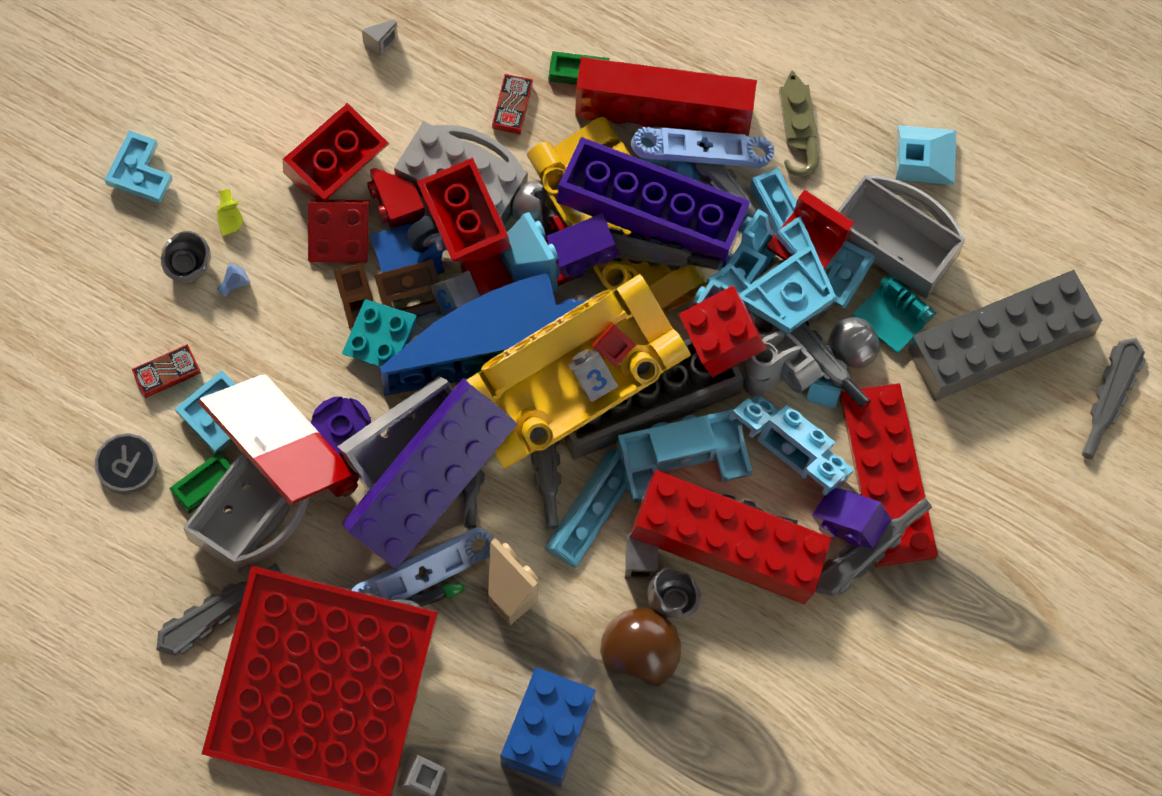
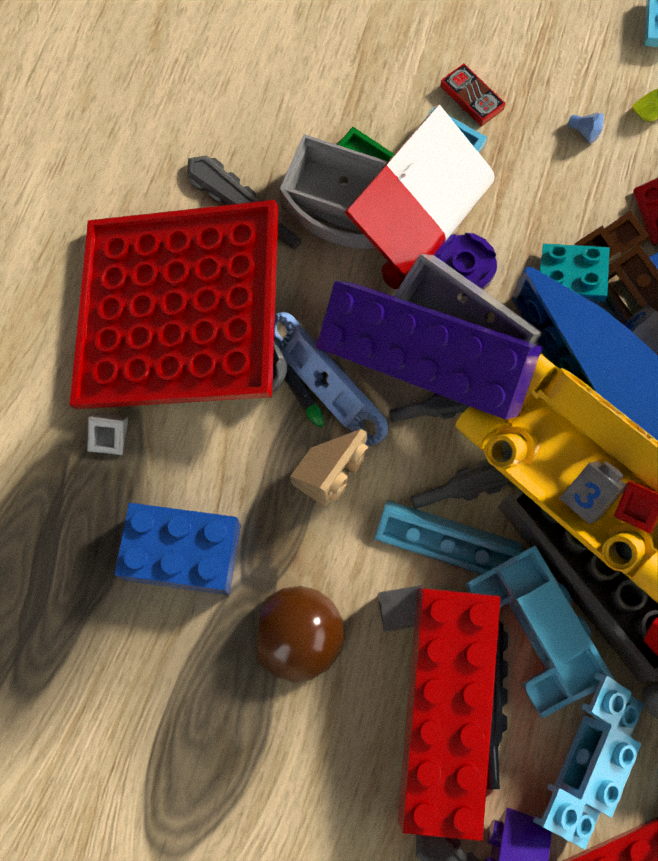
camera: 80 degrees right, 5 degrees up
black tile [95,433,158,495] -> none
flat silver hair [161,230,211,282] -> none
flat silver hair [647,566,701,619] -> none

